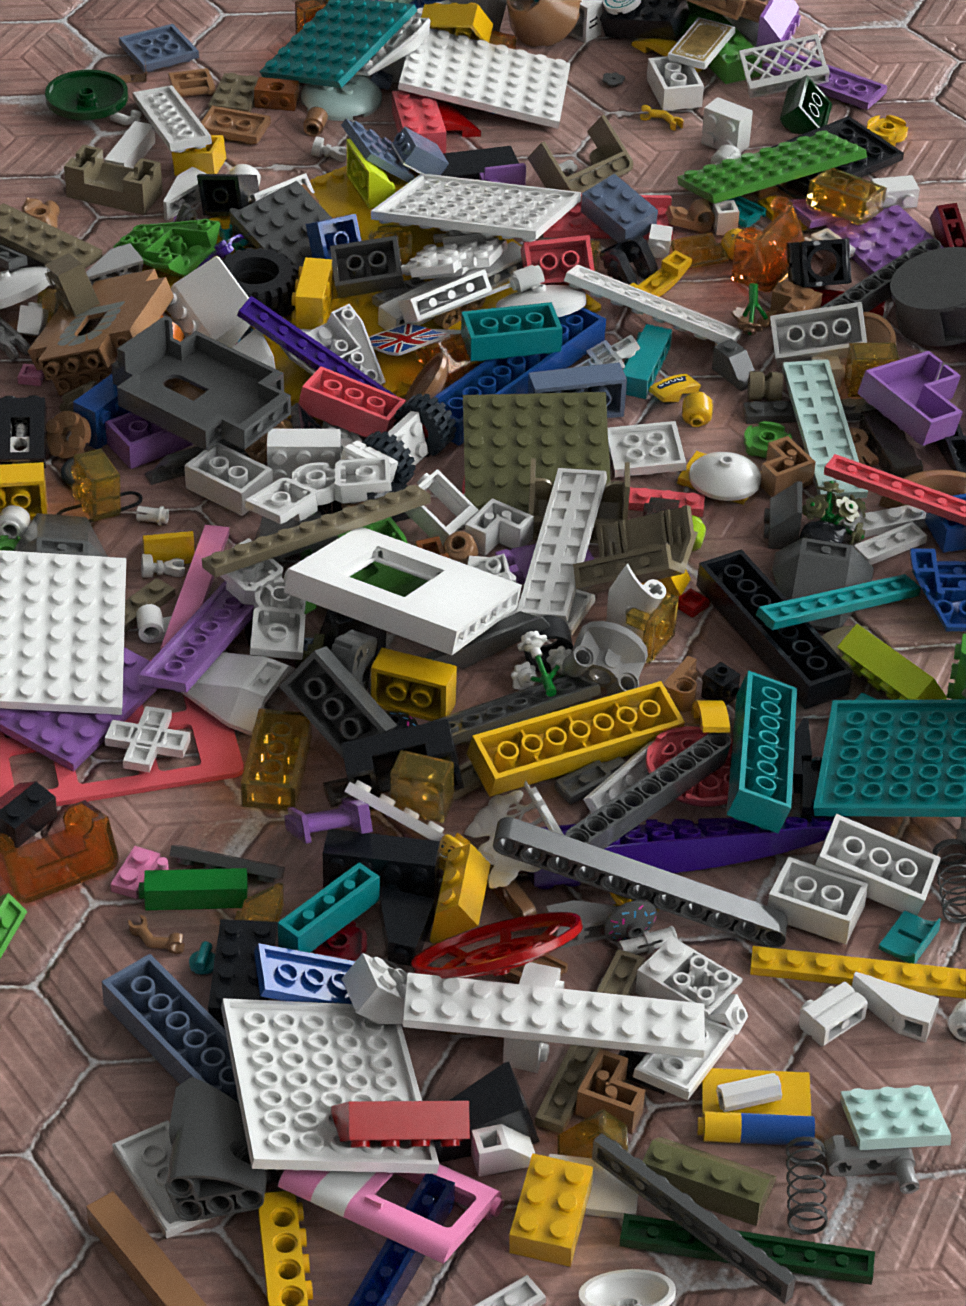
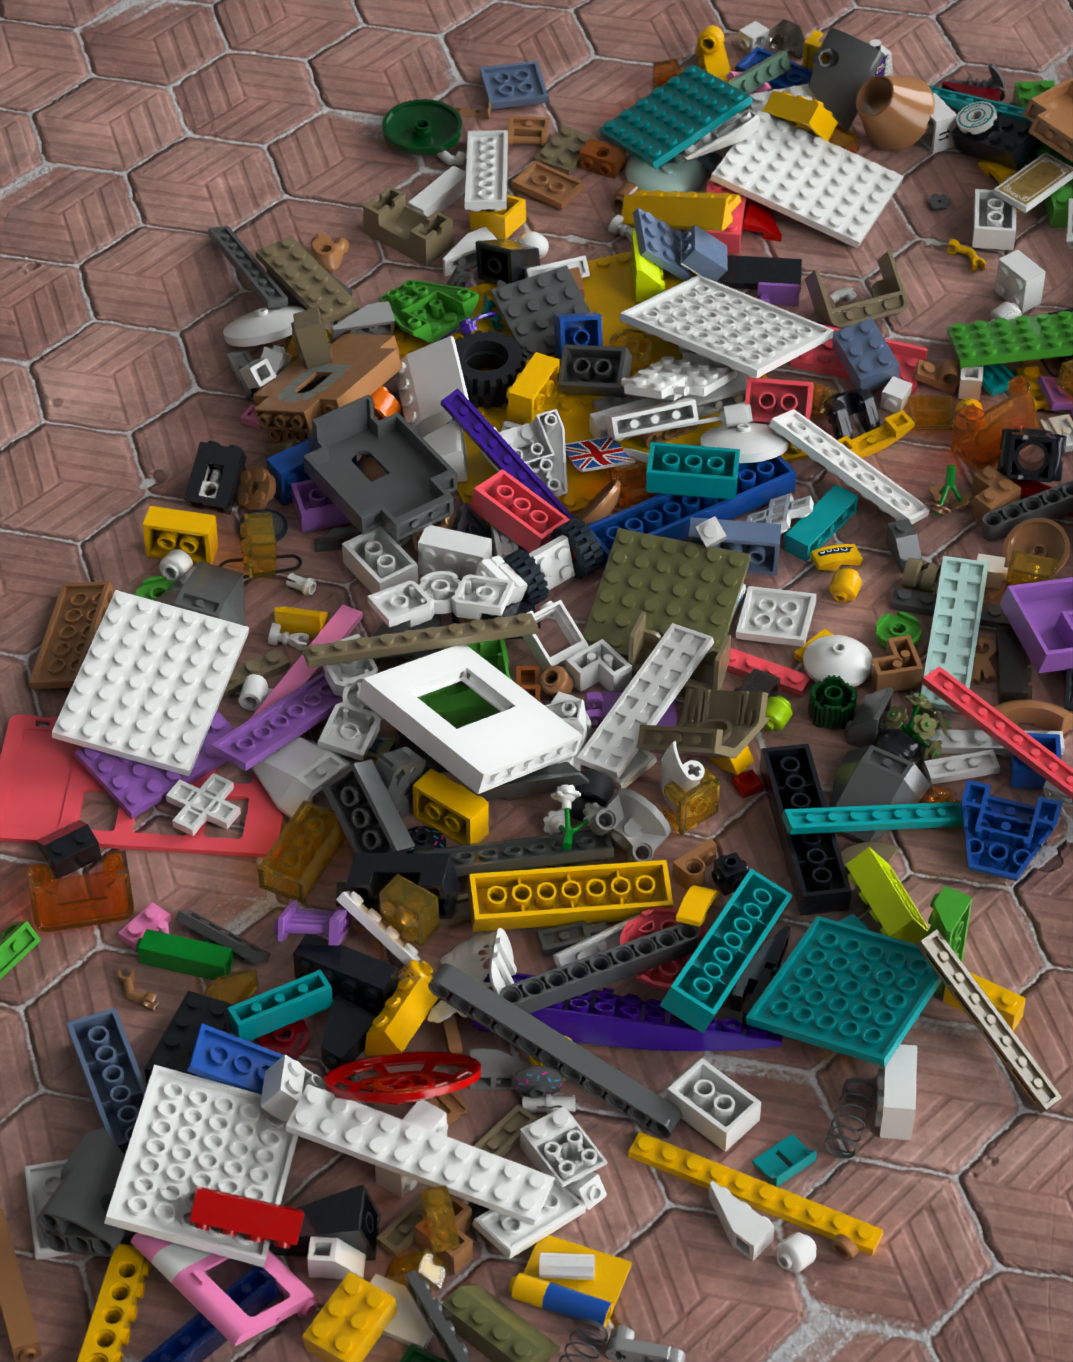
camera: 20 degrees right, 5 degrees up
teal plate [189,941,215,974] -> none
white brick [770,302,869,368] -> none
white brick [799,982,868,1047] -> none
white brick [815,814,941,916] -> none
light aqua plate [840,1085,951,1150] -> none
none -> white brick [239,358,277,389]
none -> clear yellow slope [420,1185,460,1253]
none -> yellow slope [621,190,741,231]
none -> white brick [695,516,727,548]
none -> dark green brick [808,675,857,729]
none -> clear orange plate [918,786,961,804]

